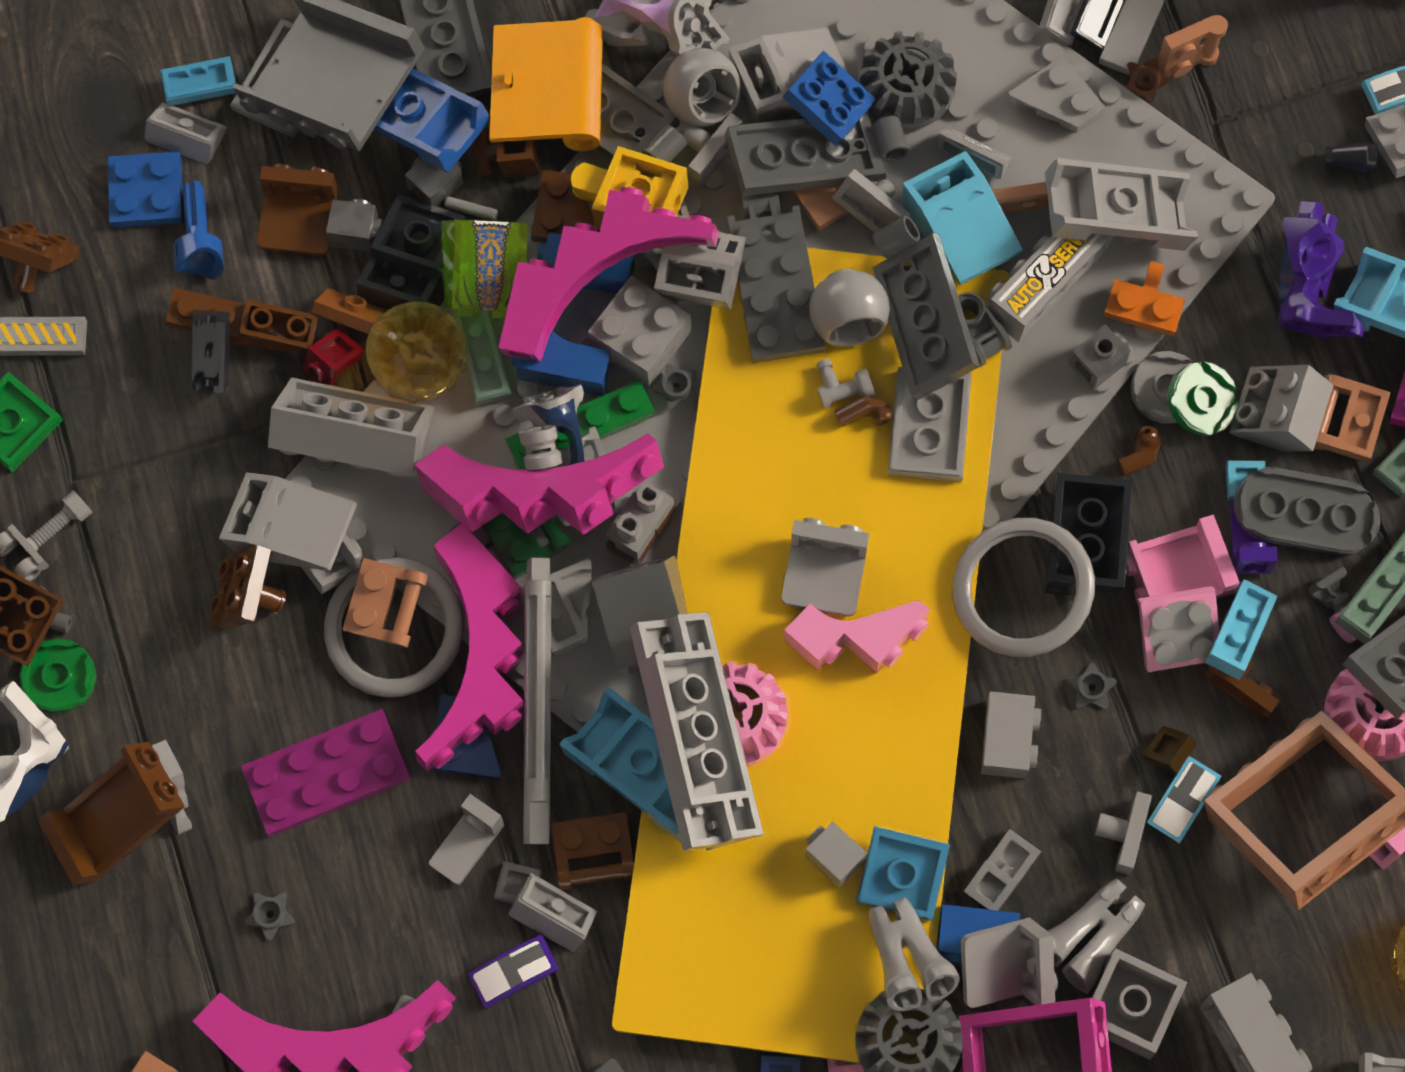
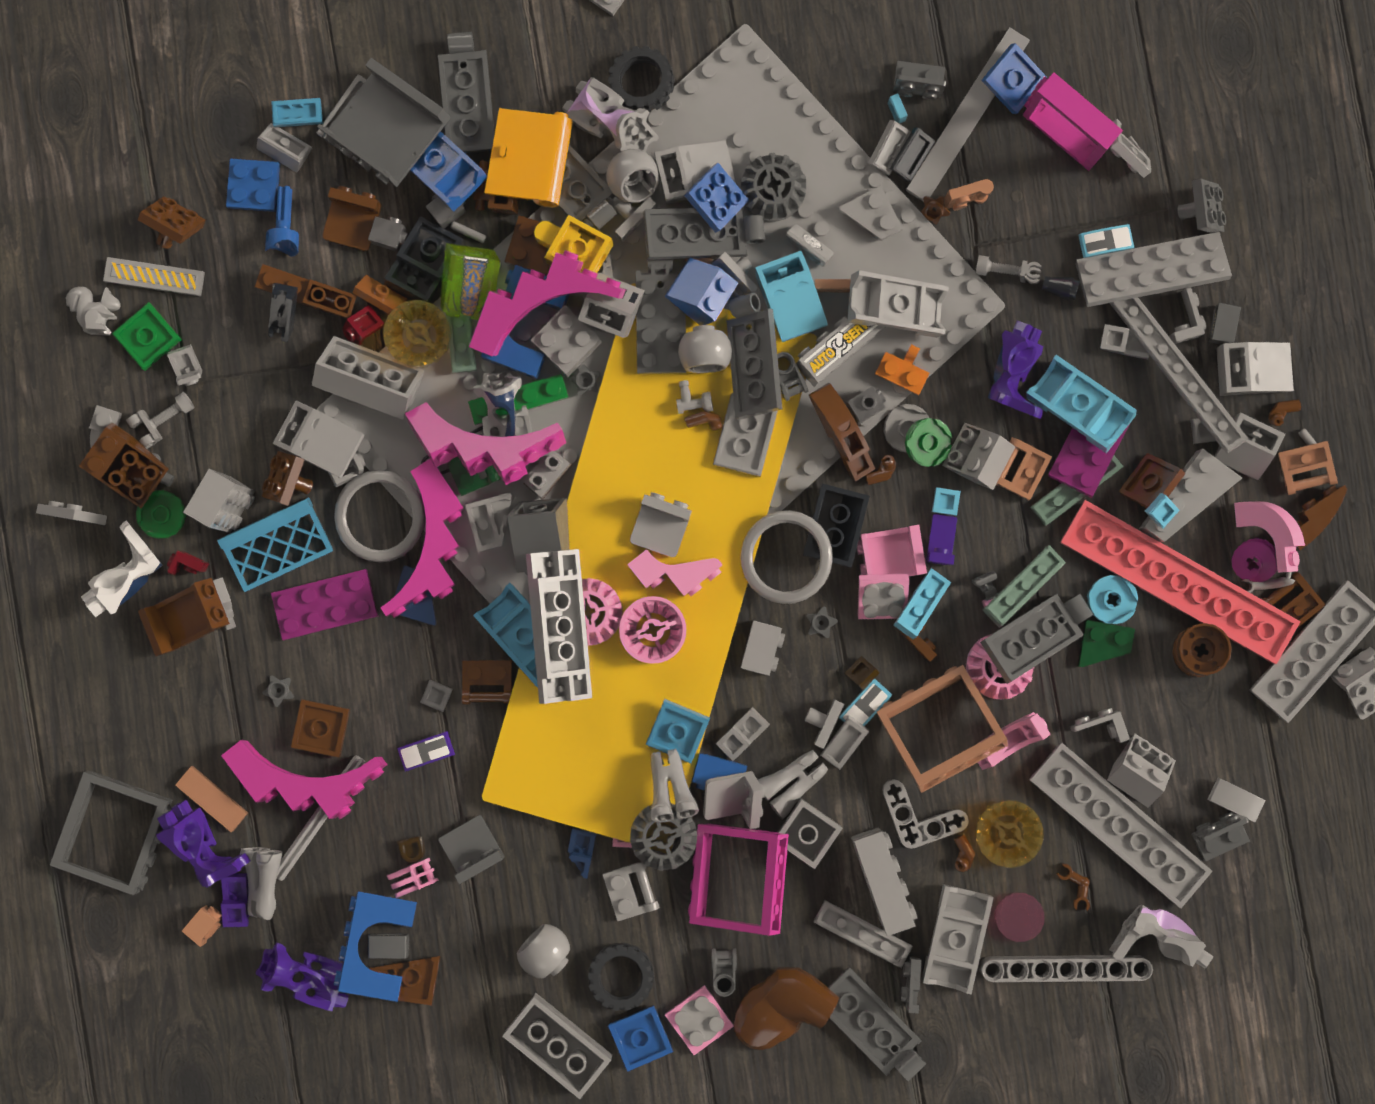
camera: 10 degrees right, 15 degrees up
nougat plate [342,558,428,648] -> none
light grey bracket [429,794,504,885] -> none
light grey slope [509,873,597,952] -> none
light grey wheel [519,425,563,470] -> none
light grey piece [523,558,551,844] -> none
light grey brick [805,821,867,888] -> none
dark grey tile [1233,467,1380,556] -> none
none -> light grey bracket [167,344,202,386]
none -> dark red bracket [167,550,209,575]
none -> light grey brick [183,469,255,533]
none -> dark azure fence [217,497,333,592]
none -> reddish brown plate [291,699,350,757]
none -> bright pink gear [619,596,686,663]
none -> slope [665,258,738,325]
none -> reddish brown slope [809,383,875,481]
none -> light grey tile [820,715,869,770]
none -> light grey beam [882,779,969,849]
none -> reddish brown arm [954,834,975,872]
none -> light grey bar [976,255,1041,284]

